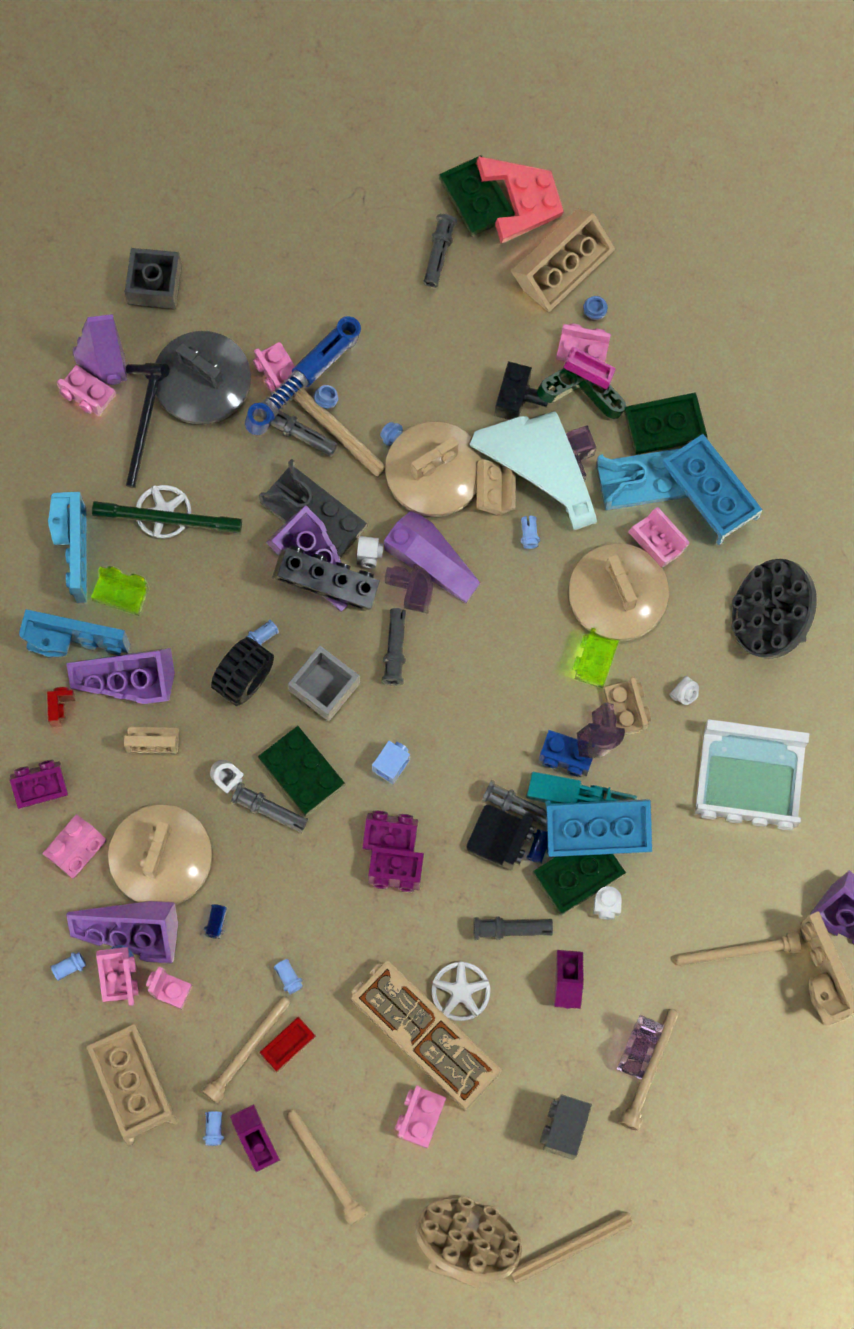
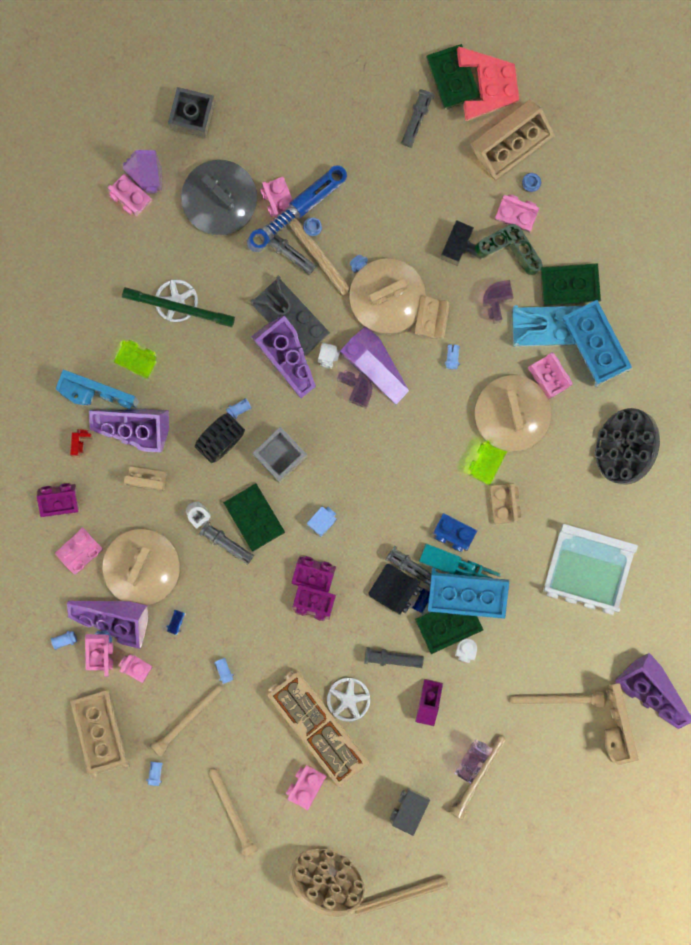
camera: 10 degrees right, 10 degrees up
medium azure plate [48,492,87,603] -> none
black bar [126,363,170,488] -> none
magenta slope [230,1104,280,1172] -> none
red tile [259,1017,316,1072] -> none
black brick [272,545,380,611] -> none
dark grey pin [381,608,406,686] -> none
light aqua panel [470,411,597,530] -> none
dark pink tile [563,346,616,390] -> none
clear purple brick [577,703,625,758] -> none
white plate [669,676,699,705] -> none

